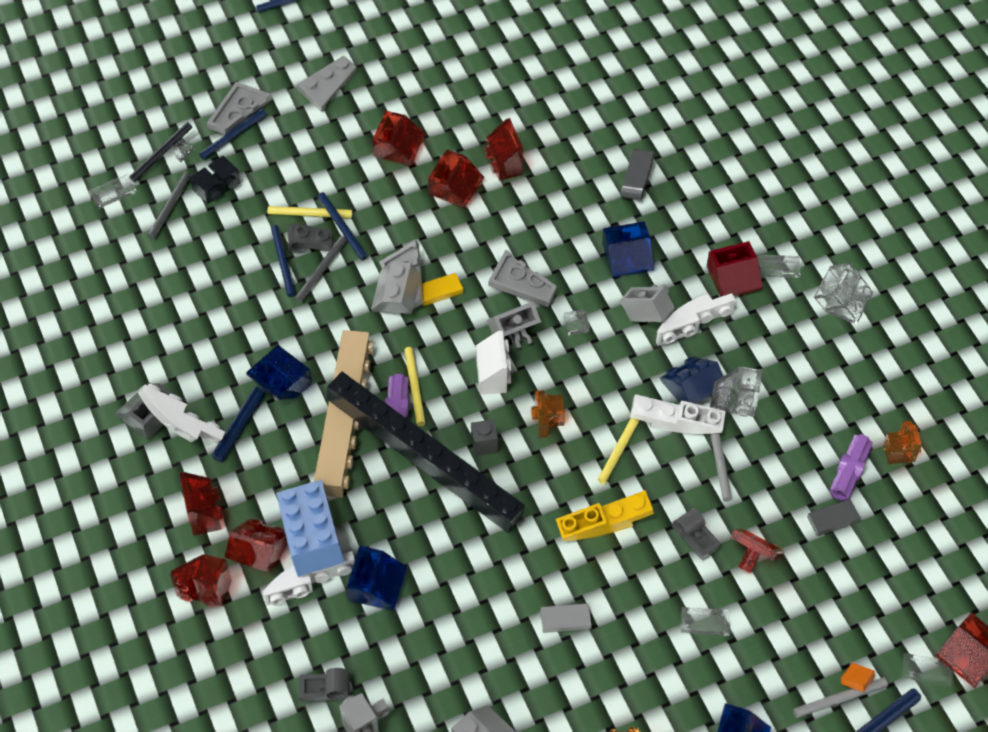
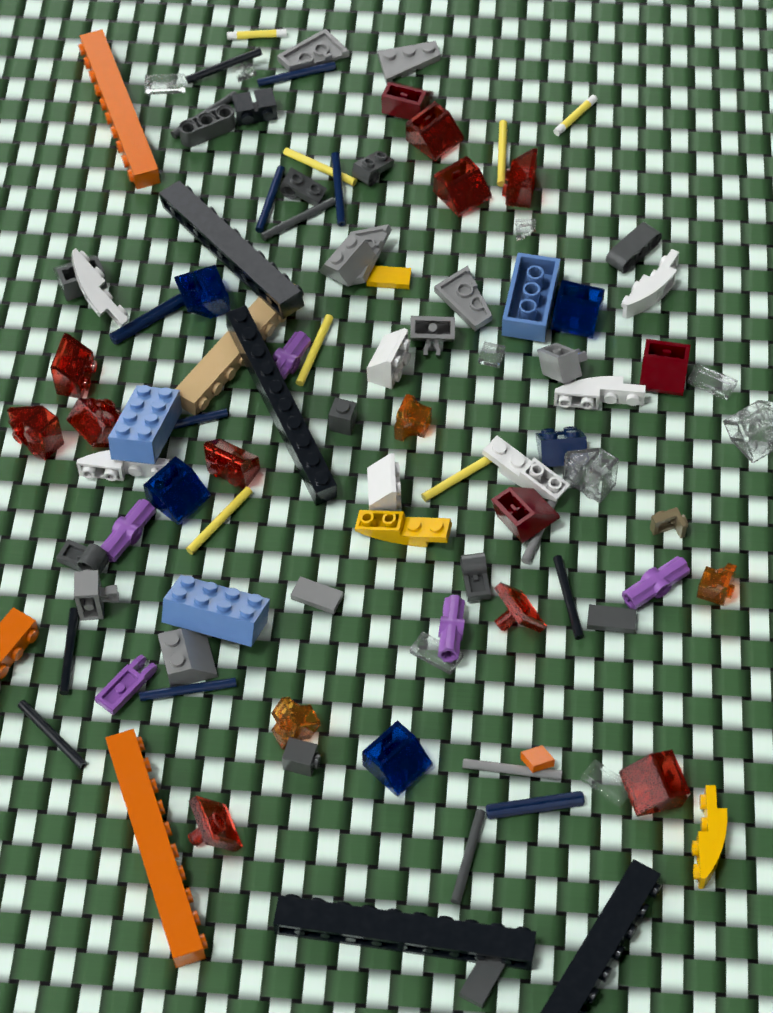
camera: 30 degrees right, 0 degrees up
none -> orange brick [78,29,160,189]
none -> medium lavender piece [100,499,156,562]
none -> black brick [159,180,304,319]
none -> medium blue brick [161,575,270,647]
none -> dark blue bar [173,408,228,429]
none -> dark grey beam [179,105,235,147]
none -> light yellow bar [186,486,253,555]
none -> clear red slope [203,439,260,488]
none -> light yellow bar [227,29,287,40]
none -> dark grey plate [352,150,394,187]
none -> white slope [367,453,401,511]
none -> dark red slope [381,82,433,123]
none -> medium lavender piece [438,595,465,663]
none -> dark red slope [491,487,560,543]
none -> light yellow bar [497,120,507,187]
none -> medium blue brick [502,253,560,342]
none -> clear tile [515,219,536,240]
none -> light yellow bar [553,95,598,136]
none -> black piece [553,555,584,640]
none -> white slope [621,249,679,319]
none -> dark tan bracket [650,507,688,538]

